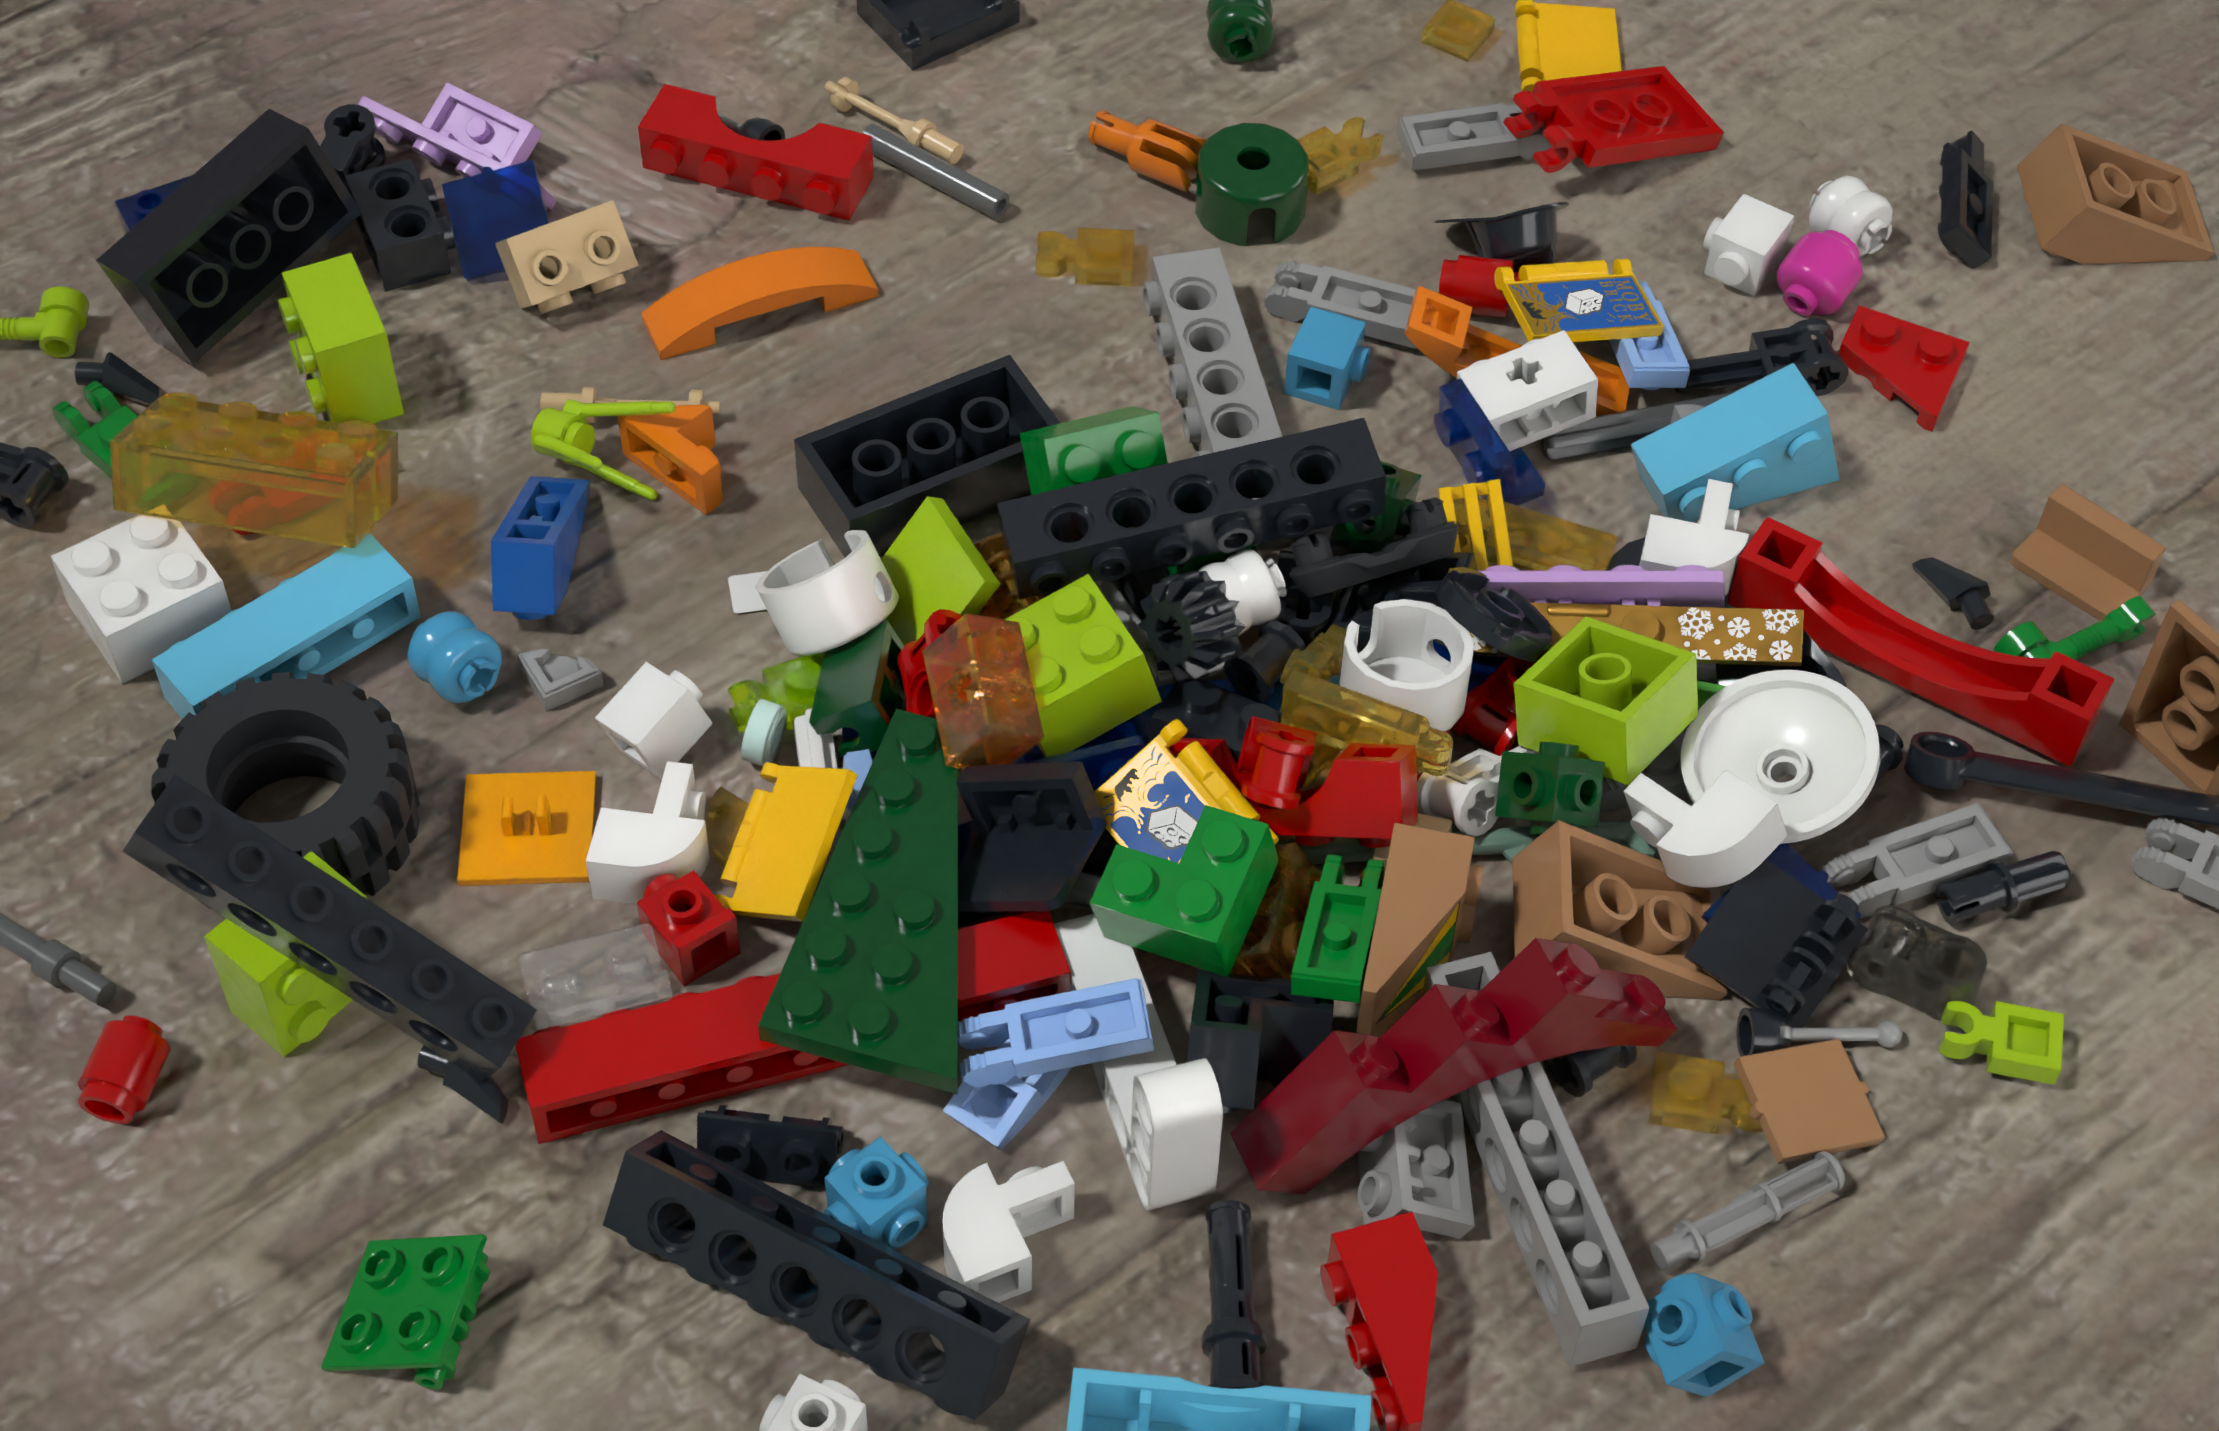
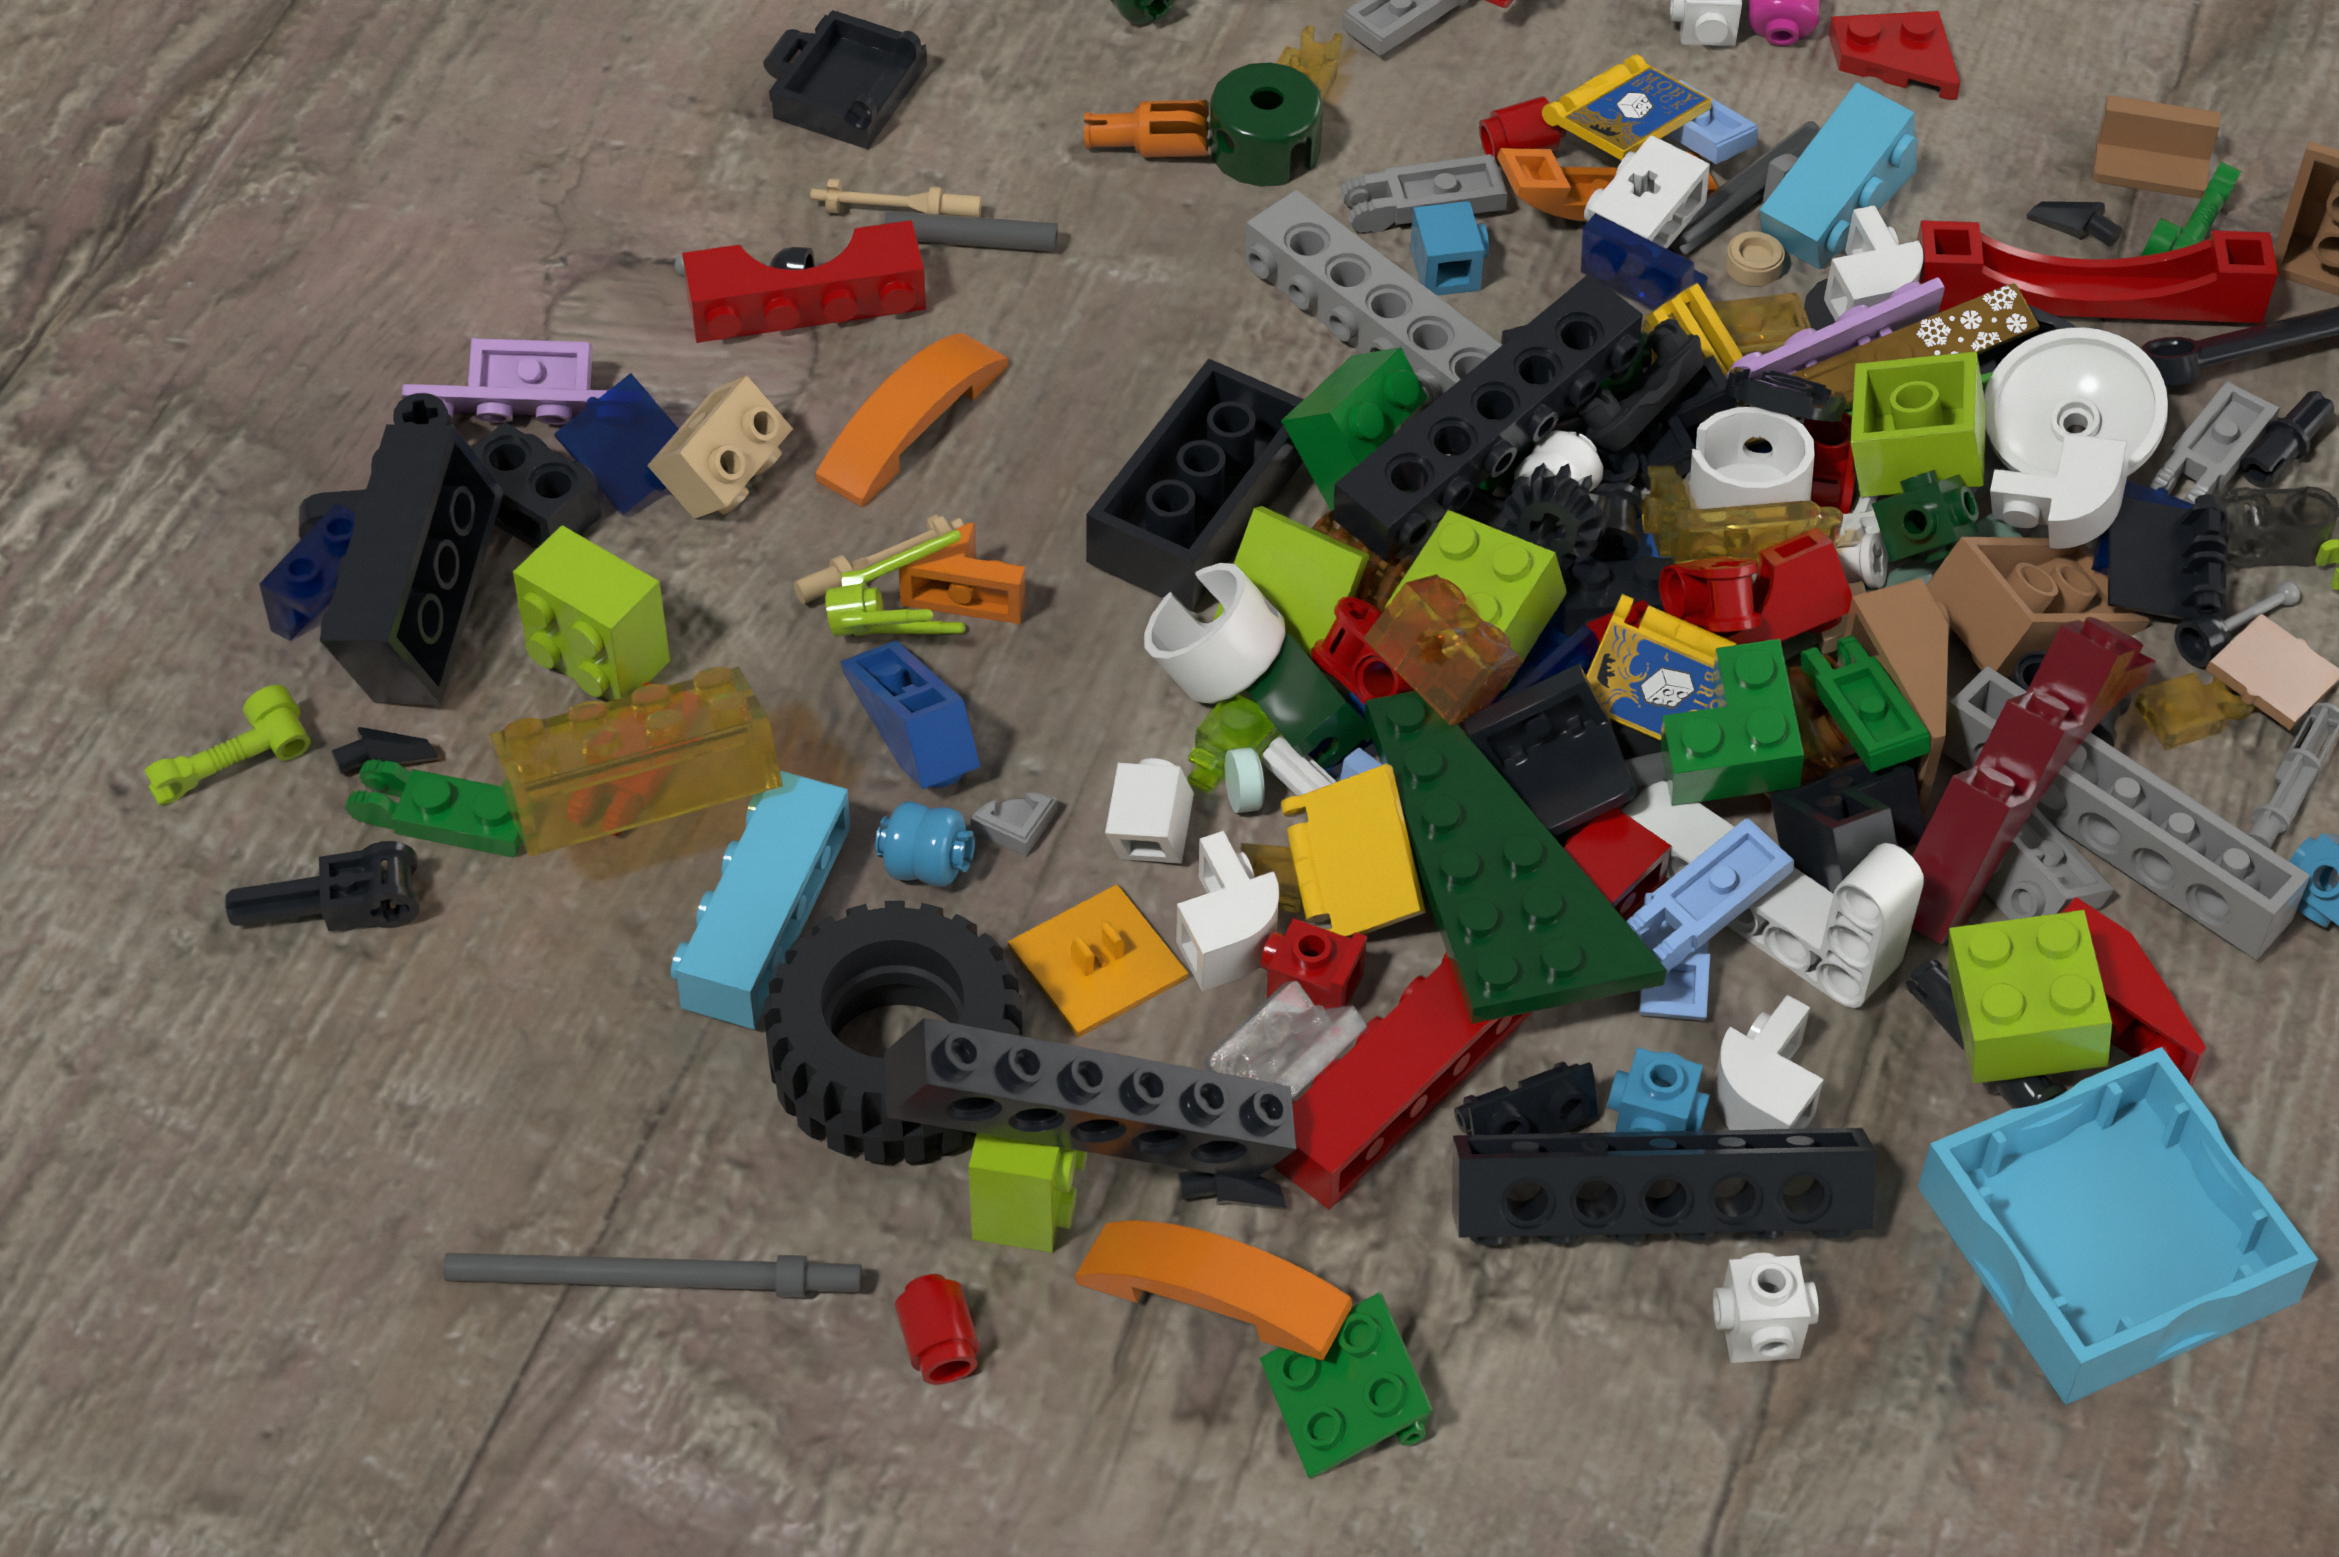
camera: 30 degrees left, 0 degrees up
white brick [50,502,232,684] -> none
white sticker [728,571,767,614] -> none
clear yellow plate [1036,227,1135,287] -> none
black piece [1435,202,1569,273] -> none
black connector [1674,318,1848,396] -> none
none -> orange slope [1074,1220,1353,1360]
none -> tan tile [1725,231,1785,287]
none -> lime brick [1948,910,2112,1084]

